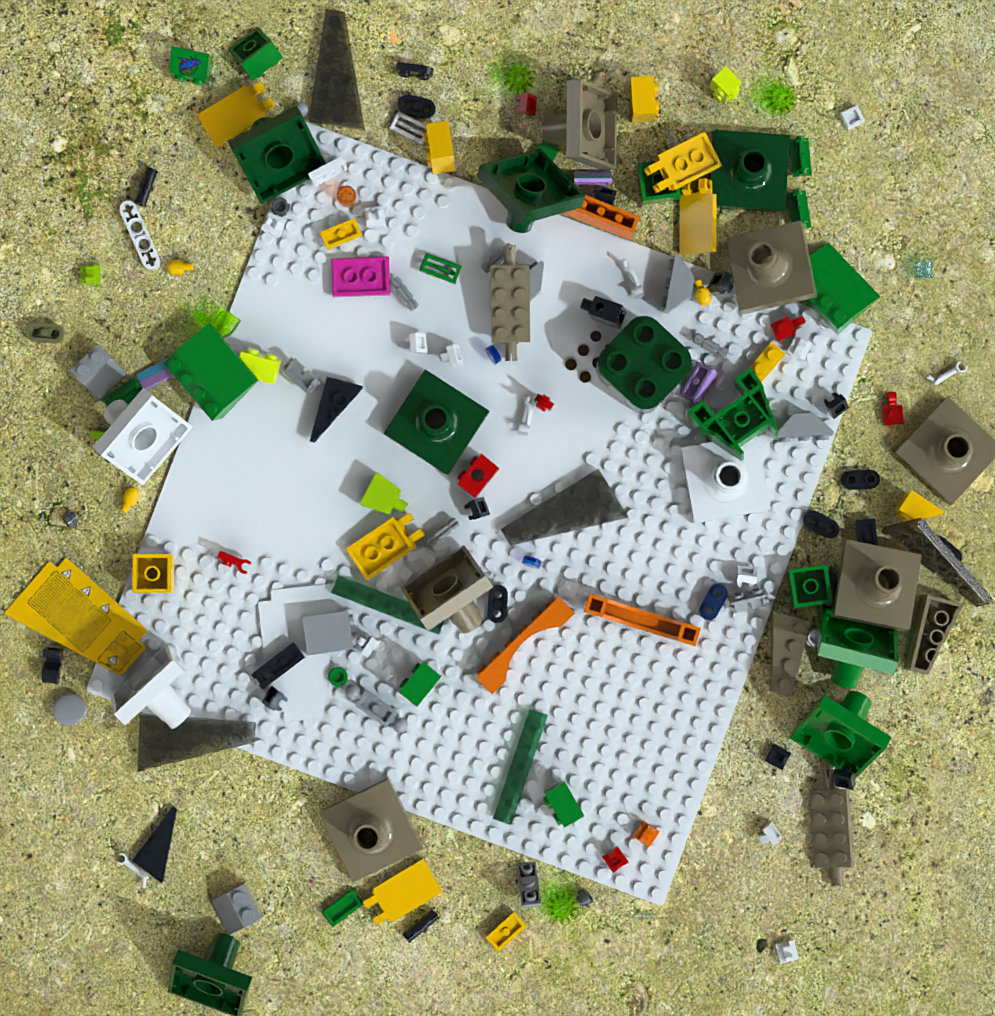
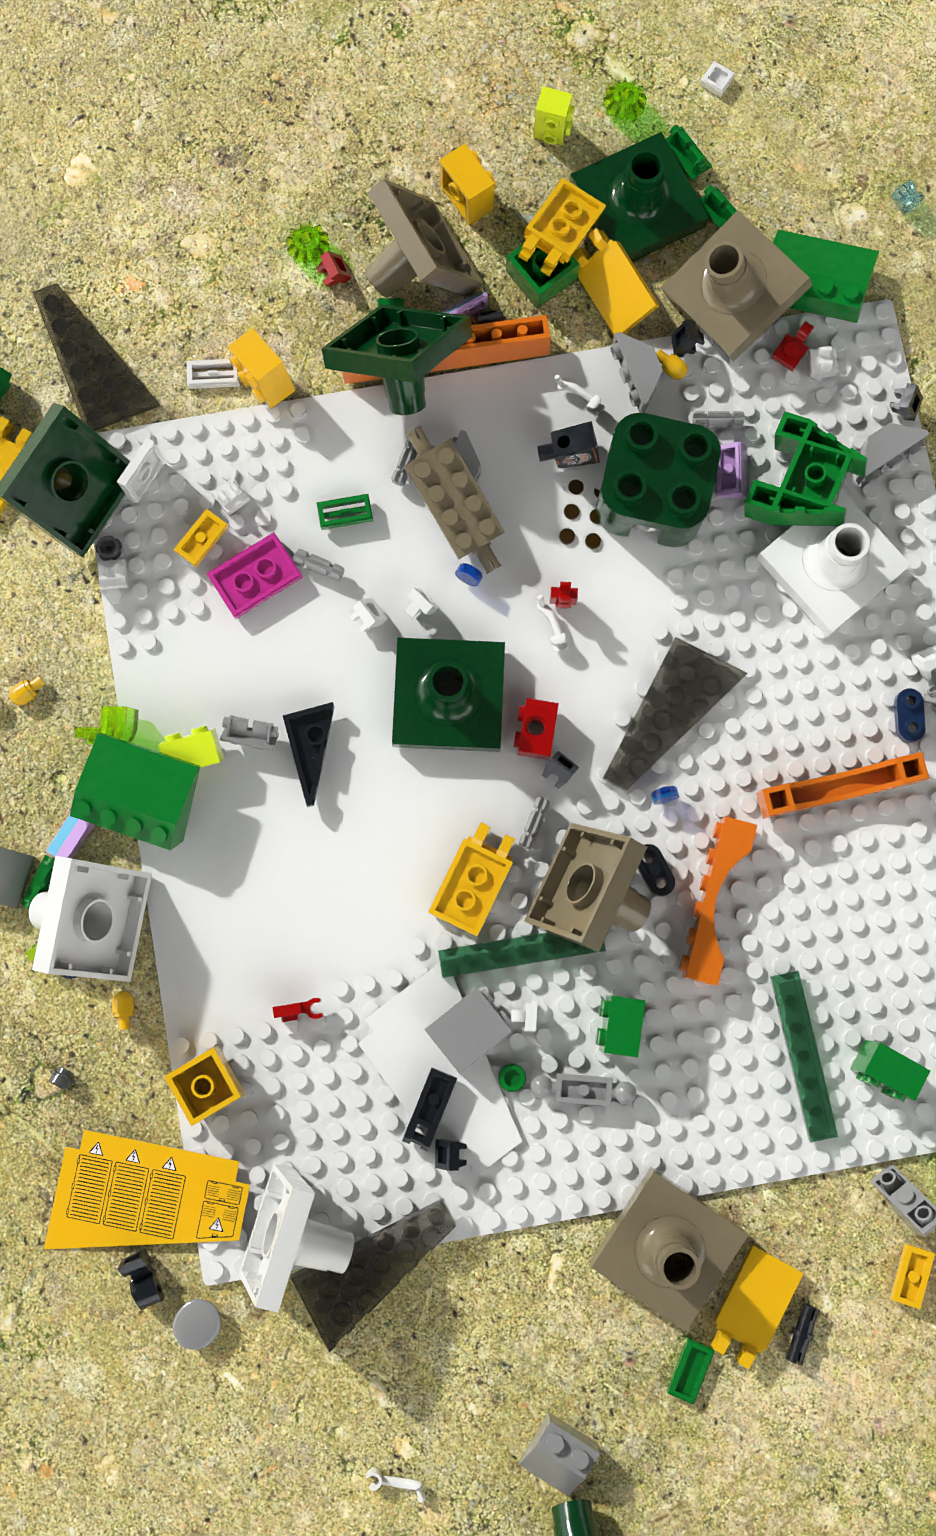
camera: 30 degrees left, 5 degrees down
black wing [132,806,177,883] -> none
clear orange wheel [337,185,357,207] -> none
lime torso [360,472,408,515] -> none
black plate [395,62,434,81] -> none
black plate [398,94,436,119] -> none
yellow plate [749,342,786,382] -> none

